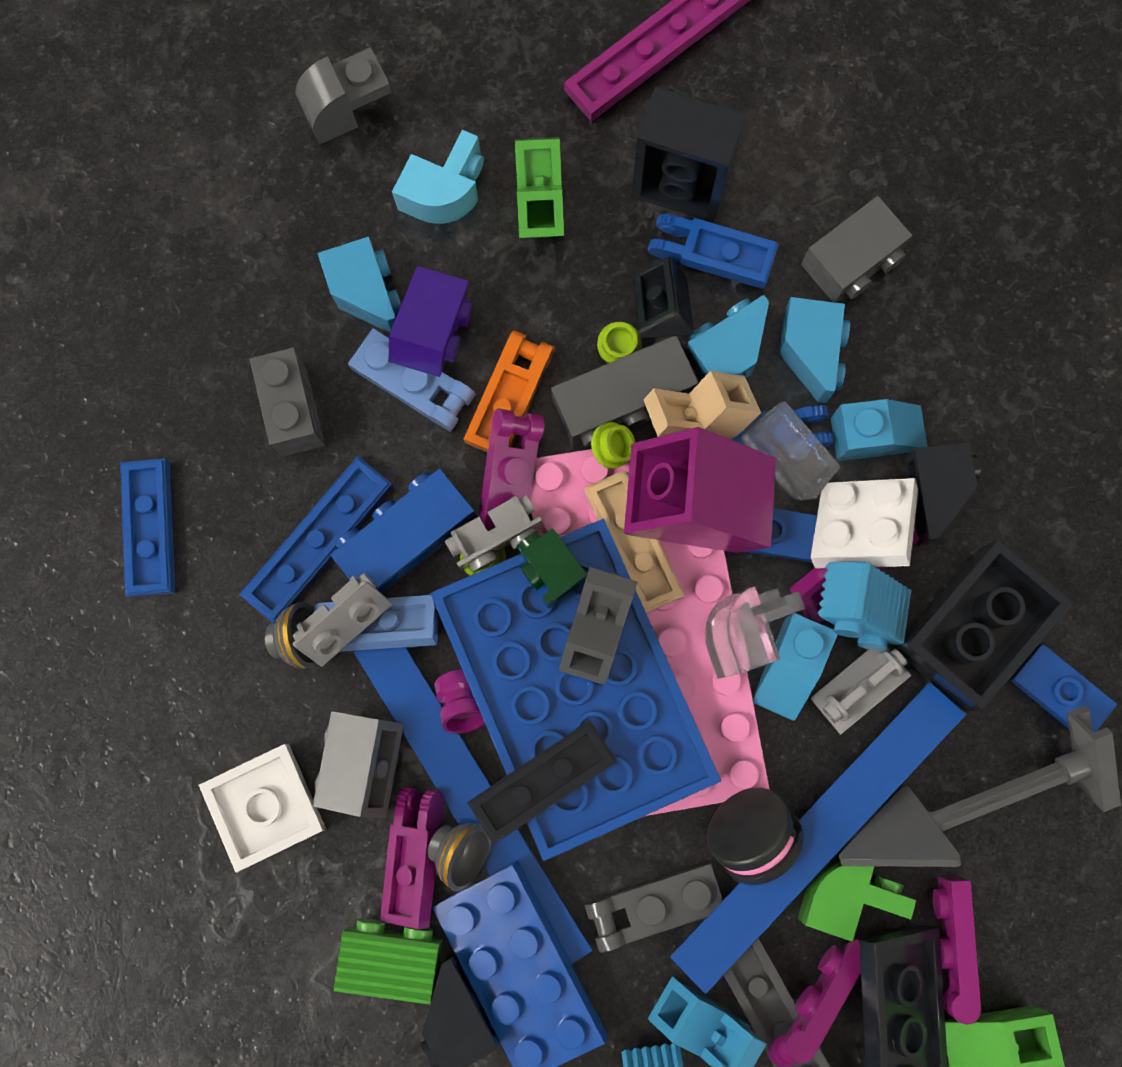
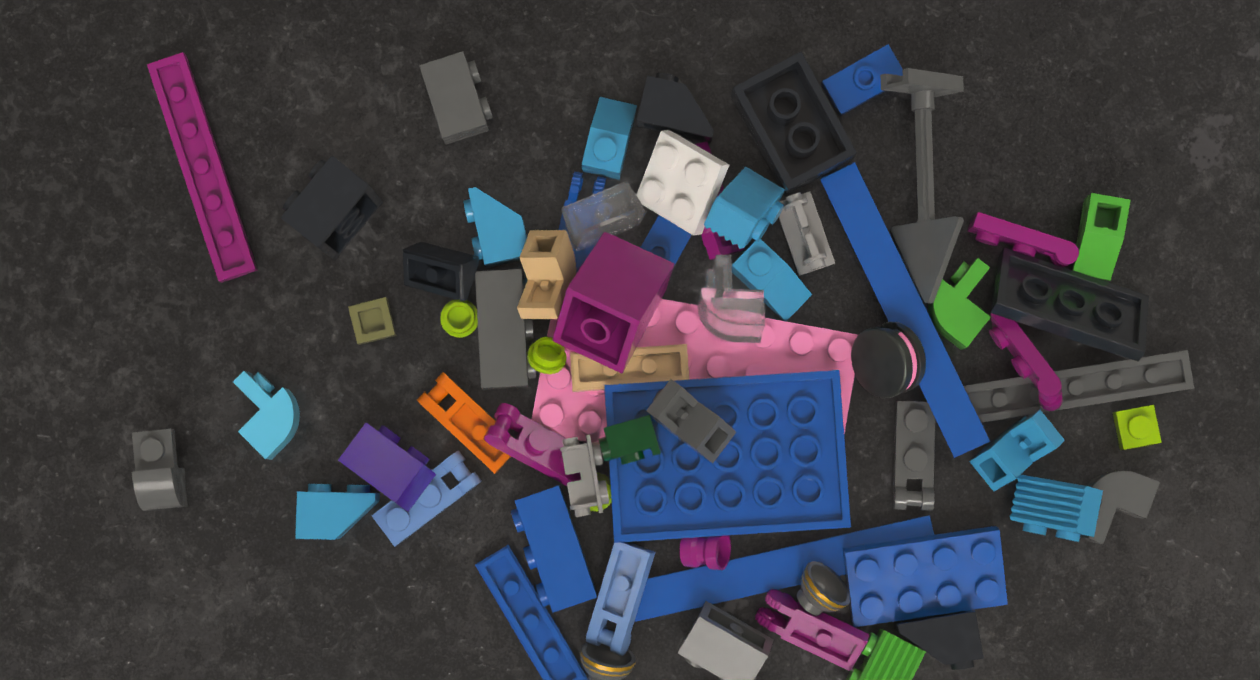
camera: 75 degrees left, 5 degrees up
dark grey brick [249,347,325,457] -> none
light grey hinge [292,572,392,667] -> none
black tile [467,720,617,845] -> none
bright green brick [515,137,564,238] -> none
blue hinge [648,213,779,289] -> none
dark azure slope [779,297,850,403] -> none
none -> olive plate [348,297,397,345]

